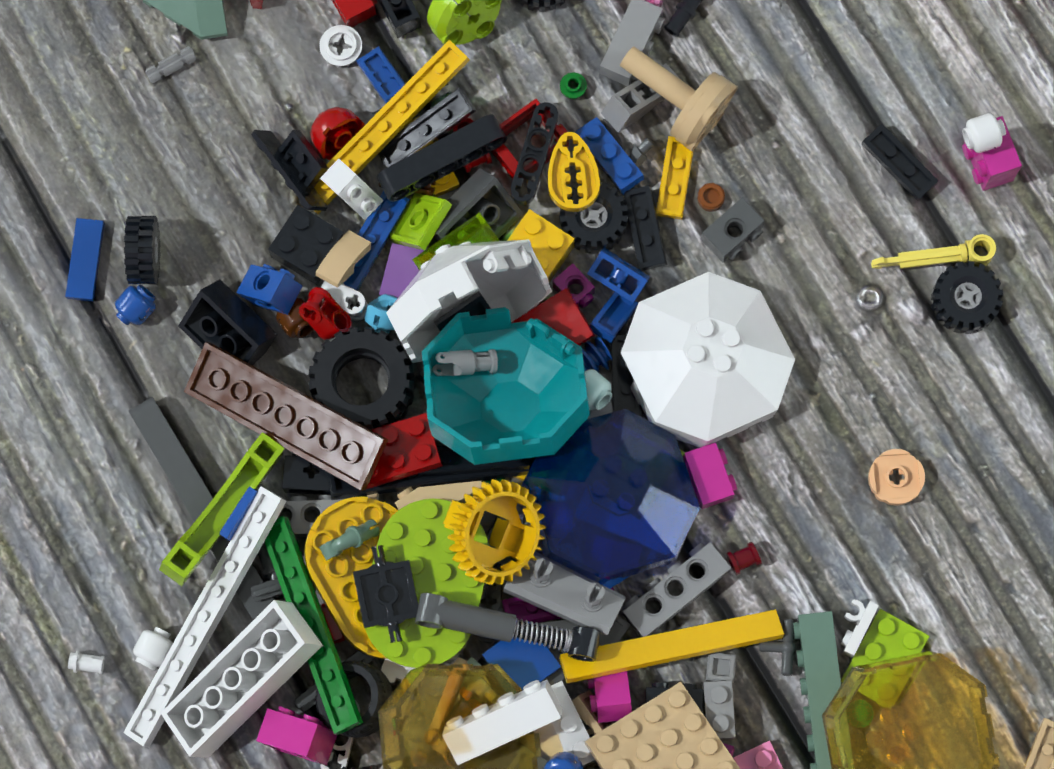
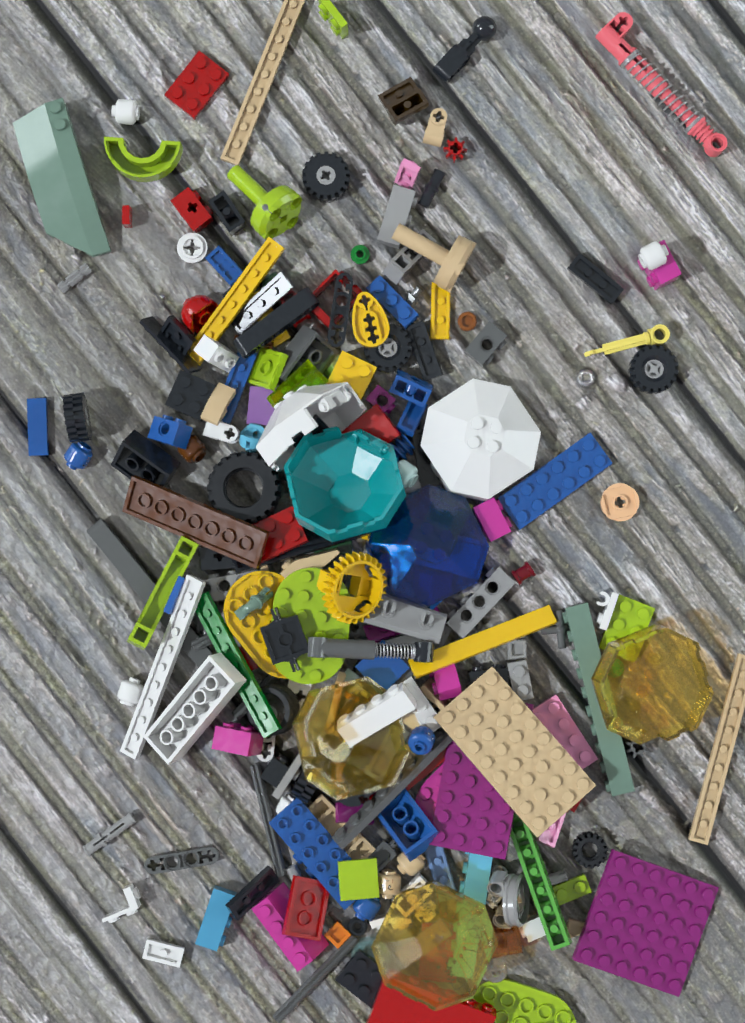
camera: 10 degrees left, 10 degrees up
white pin [68,650,105,674] -> none
red piece [299,287,352,340] -> none
light grey piece [432,349,498,376] -> none
none -> blue plate [497,432,612,530]

